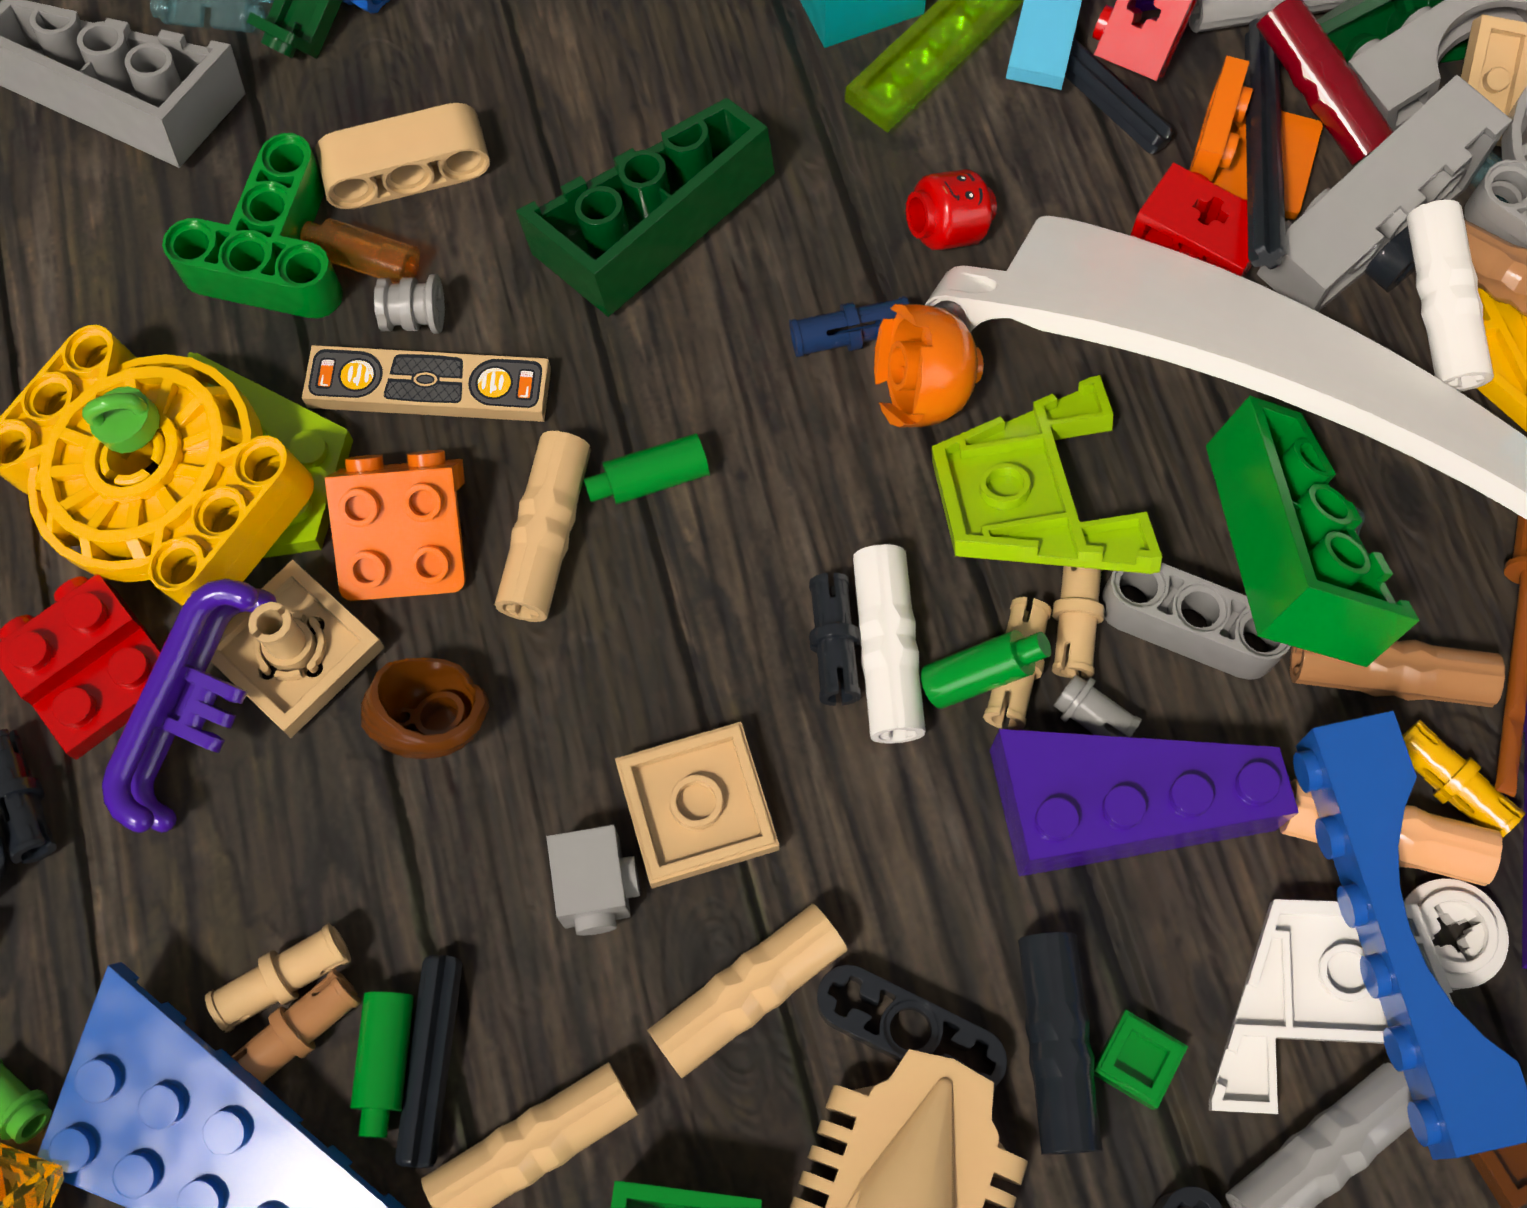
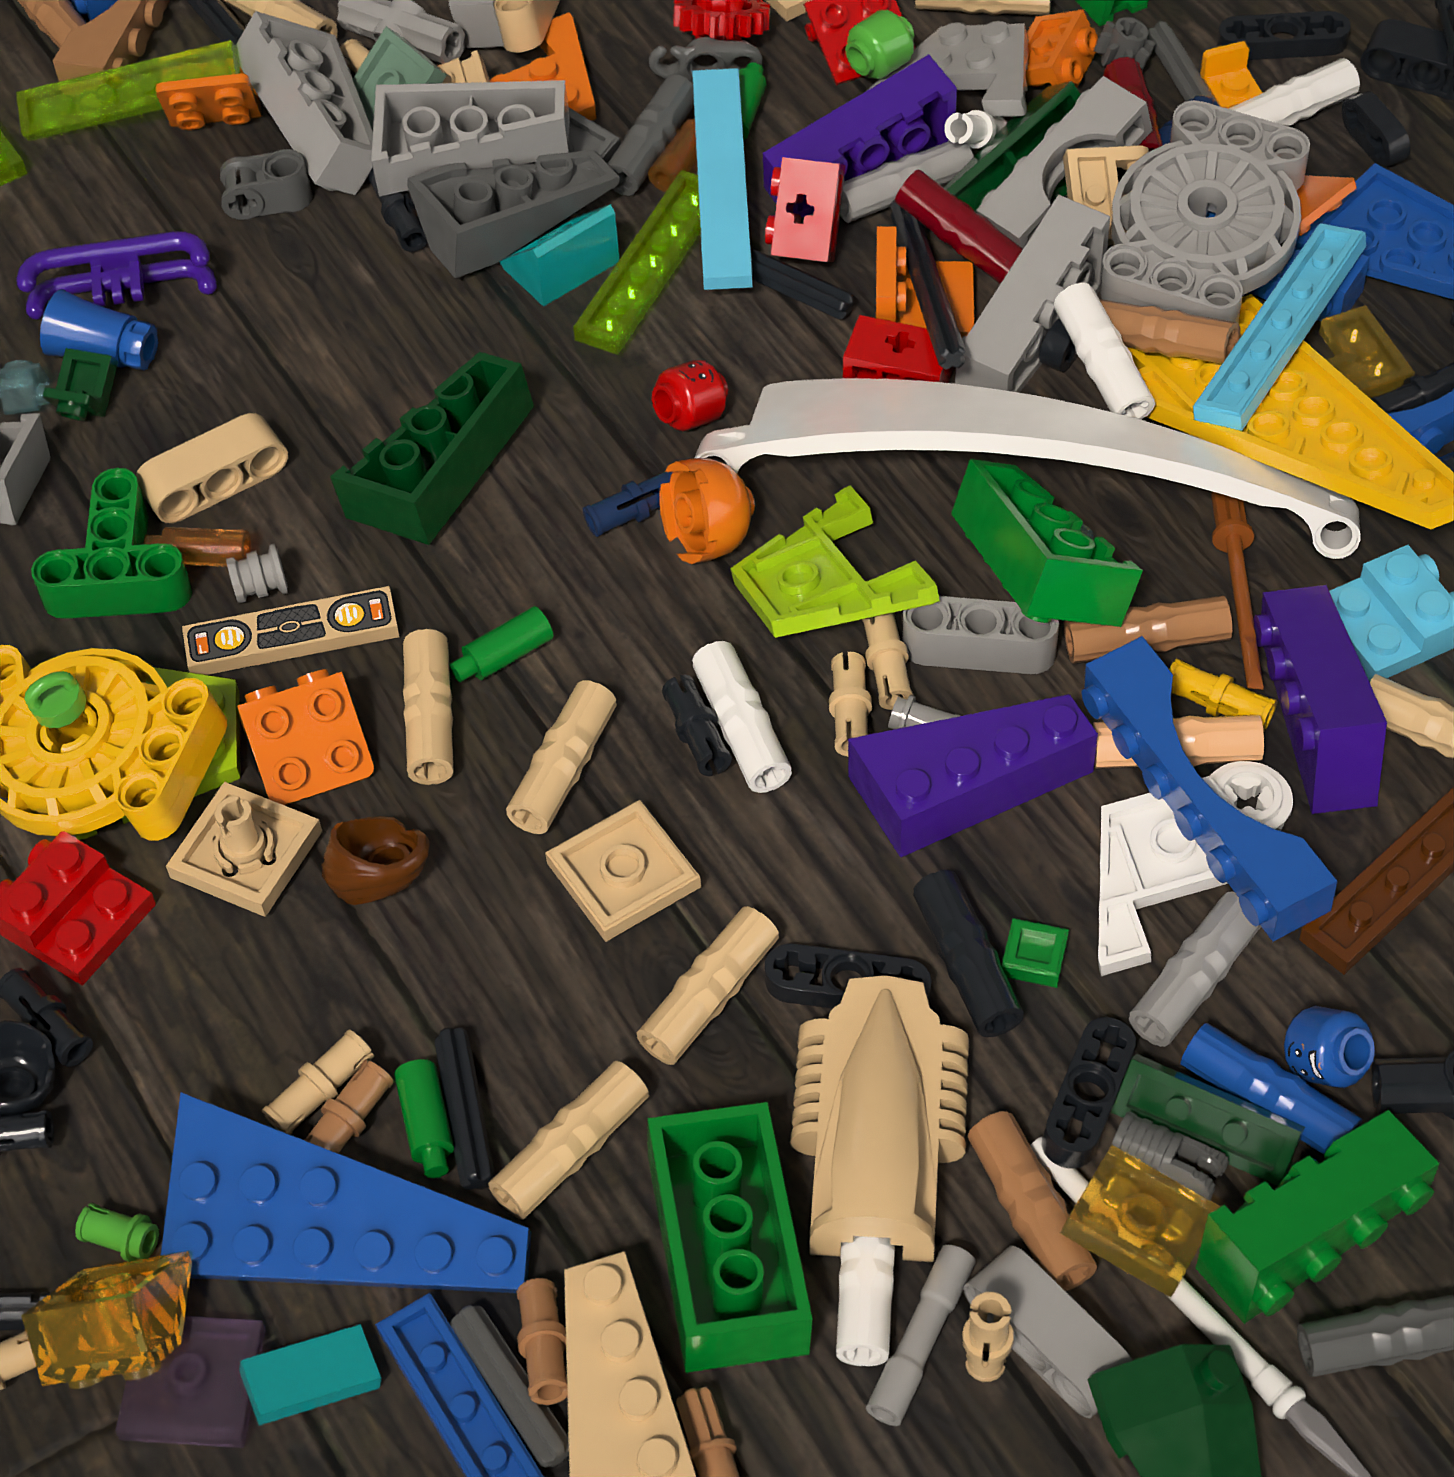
camera: 15 degrees left, 15 degrees down
dark purple piece [102,578,277,833] -> none
light grey brick [546,825,640,936] -> none
green cylinder [921,630,1051,709] -> none
none -> tan axle [506,680,617,834]

